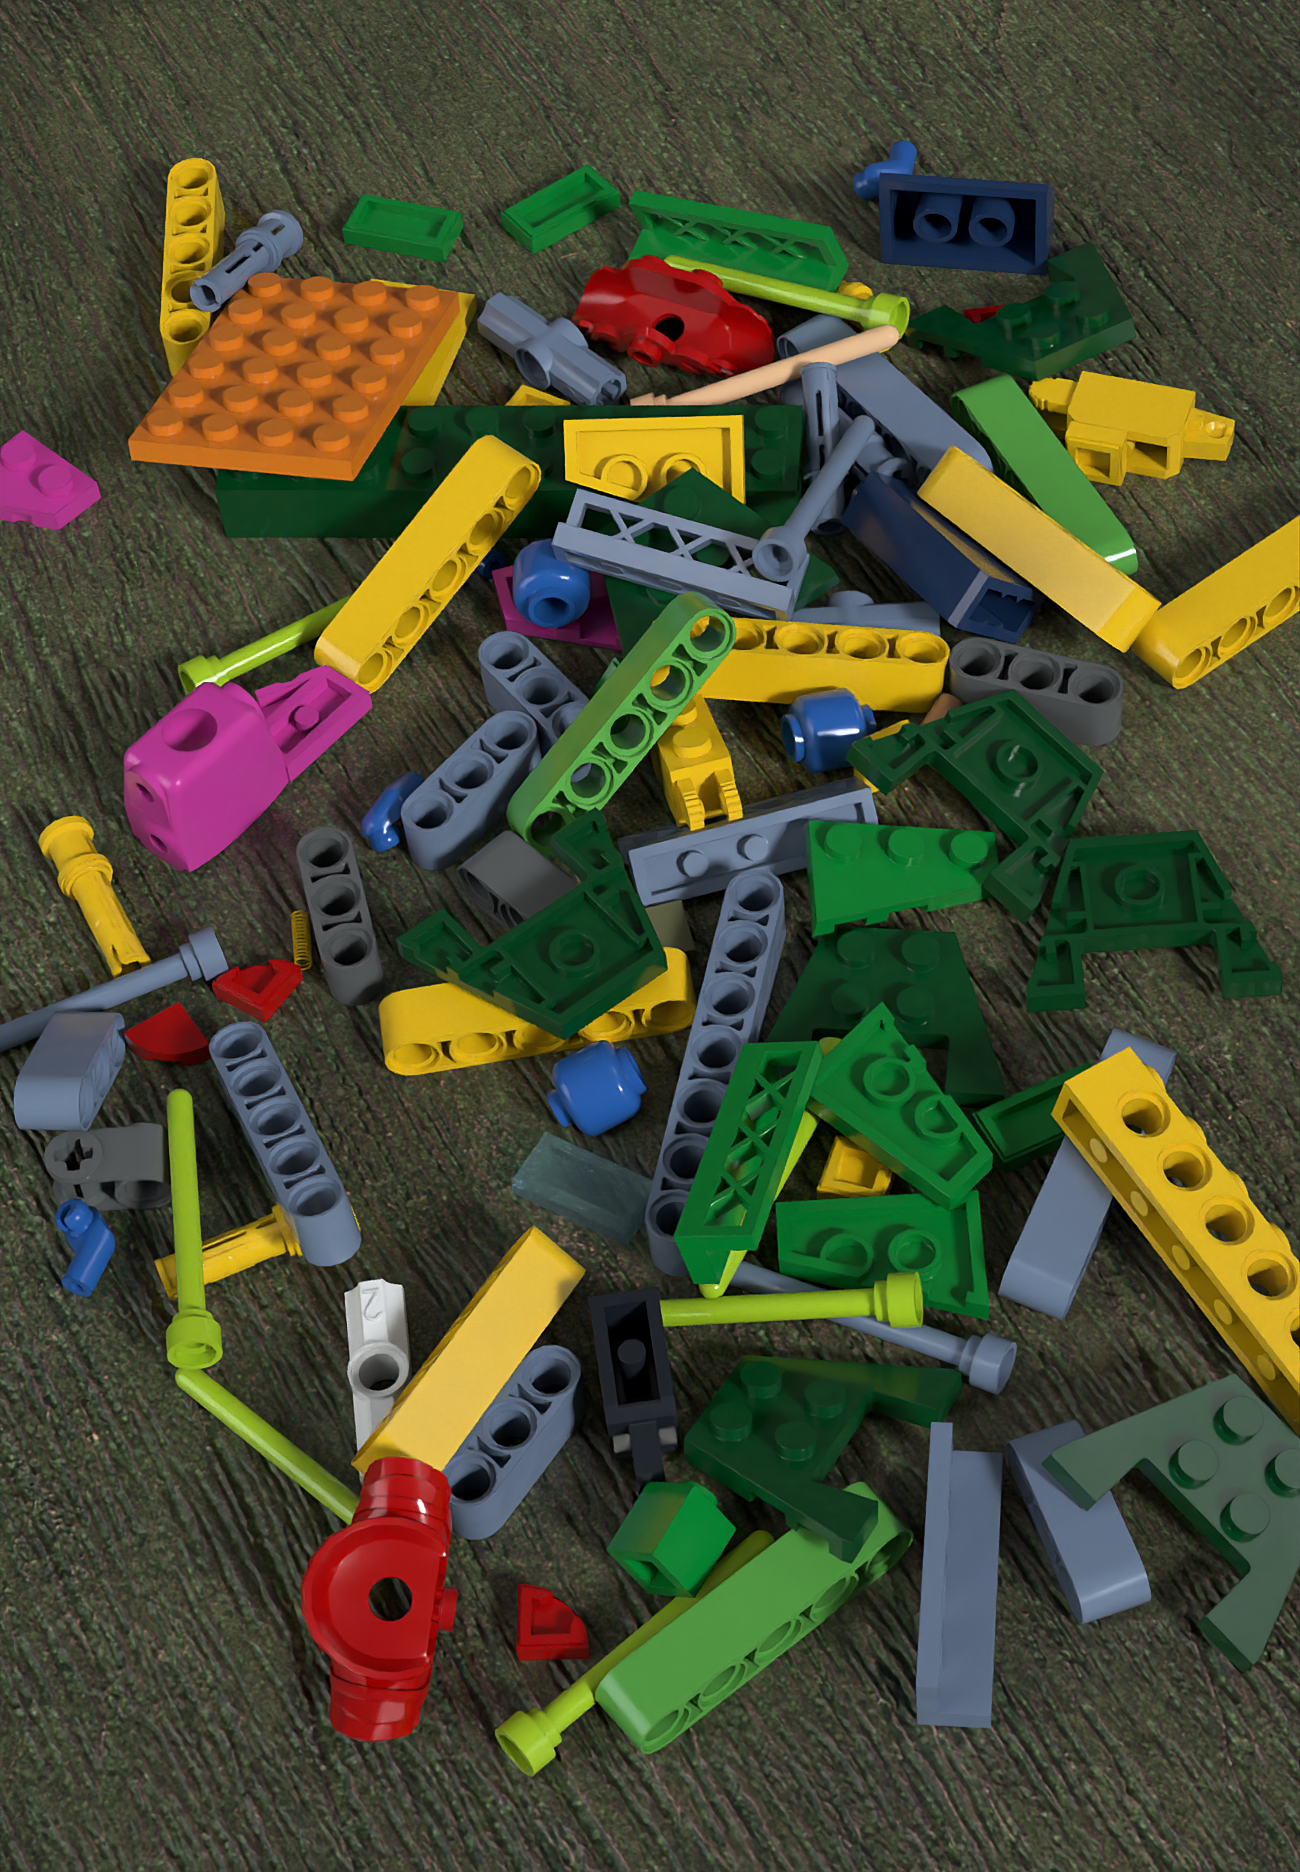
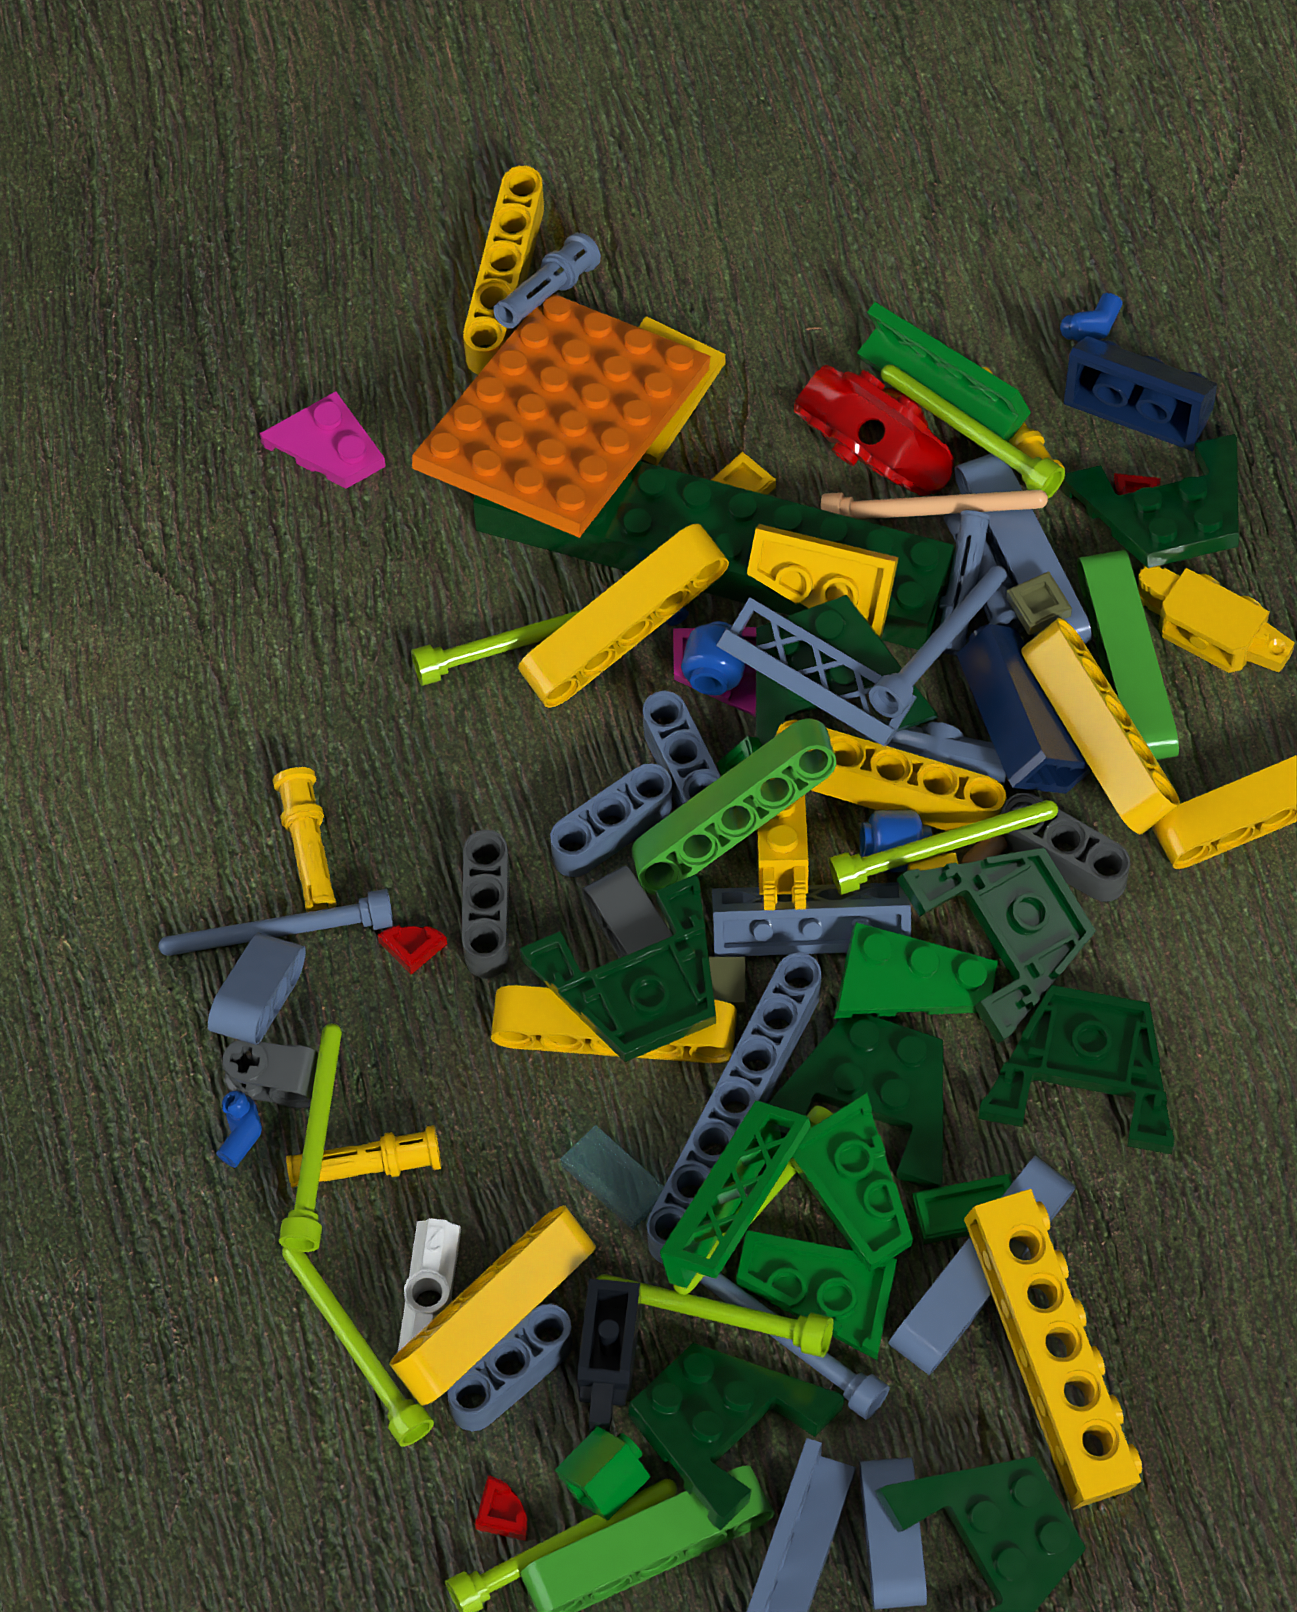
camera: 10 degrees right, 10 degrees up
dark pink piece [124,682,289,872] -> none
red tile [124,1002,212,1066] -> none
sand blue beam [209,1021,362,1266] -> none
dark pink wing [255,664,373,782] -> none
yellow leg [291,910,313,970] -> none
red piece [300,1456,458,1743] -> none
green tile [342,193,464,263] -> none
blue arm [361,772,425,852] -> none
sand blue piece [477,292,627,405] -> none
green tile [500,164,621,255] -> none
blue head [546,1040,649,1137] -> none
yellow tile [817,1135,896,1200] -> none
yellow tile [1065,421,1128,486] -> none
none -> lime piece [828,800,1058,895]
none -> olive tile [1006,571,1072,635]

